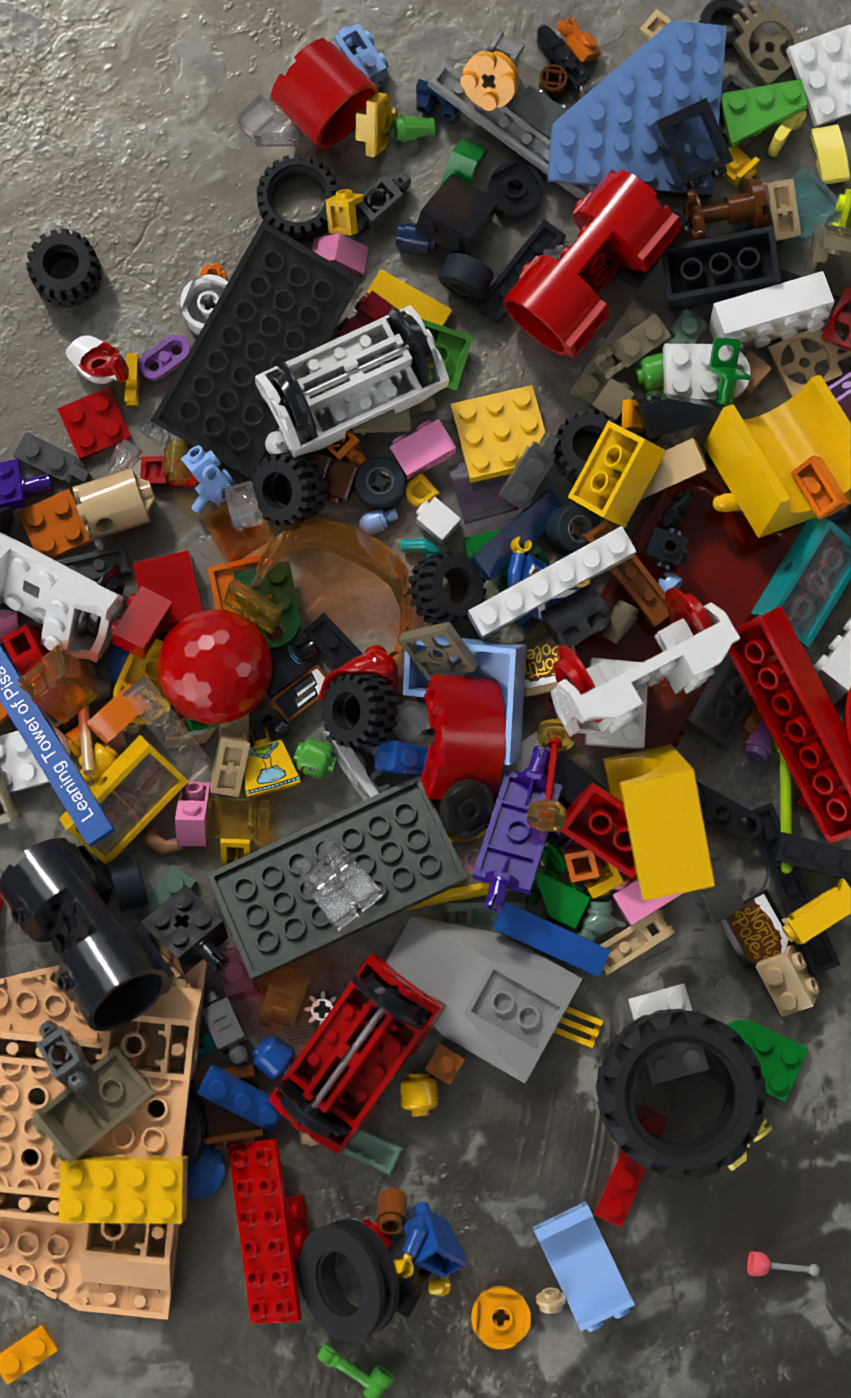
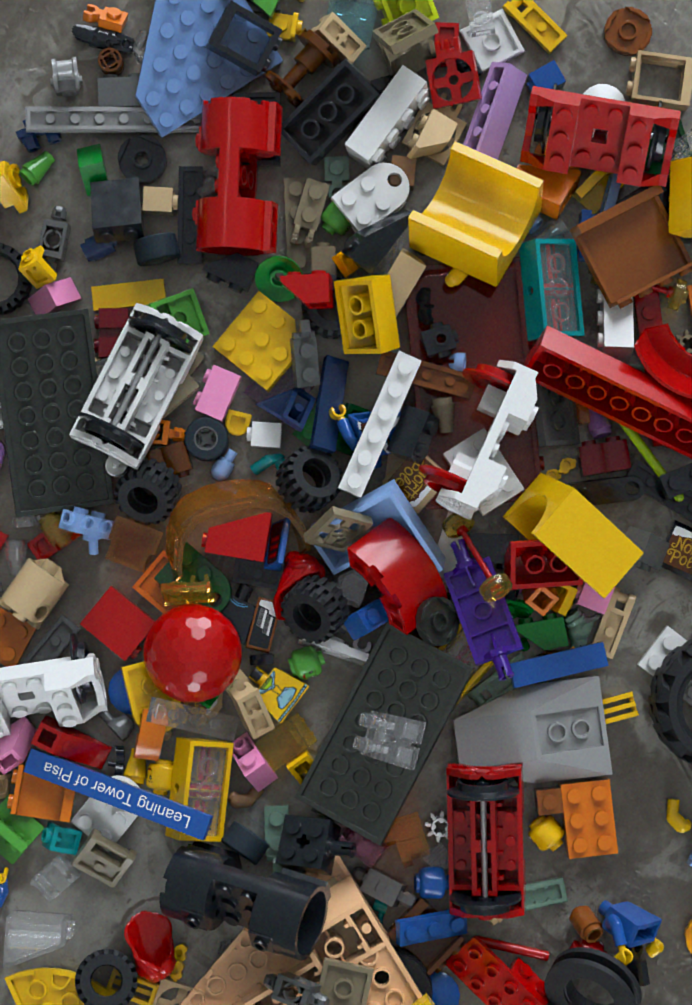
camera: 40 degrees left, 5 degrees up
clear orange plate [18,644,98,724] -> none
tan bar [74,669,95,775] -> none
red brick [110,586,172,660] -> none
clear slope [224,481,263,530] -> none
light orange plate [460,50,518,111] -> none
black wheel [546,504,601,556] -> none
green bracket [708,337,751,405] -> none
orange slope [790,455,850,520] -> none
none -> tan brick [142,186,178,216]
none -> red slope [201,512,273,562]
none -> black slope [202,253,259,294]
none -> green dish [255,256,303,302]
none -> dark blue slope [255,387,316,432]
none -> slope [264,517,291,572]
none -> red slope [280,270,333,309]
none -> tan slope [407,109,458,159]
none -> red bar [477,935,549,961]
none -> yellow piece [546,458,577,480]
none -> orange brick [558,777,618,859]
none -> dark red brick [576,436,631,477]
none -> yellow arm [666,798,692,833]

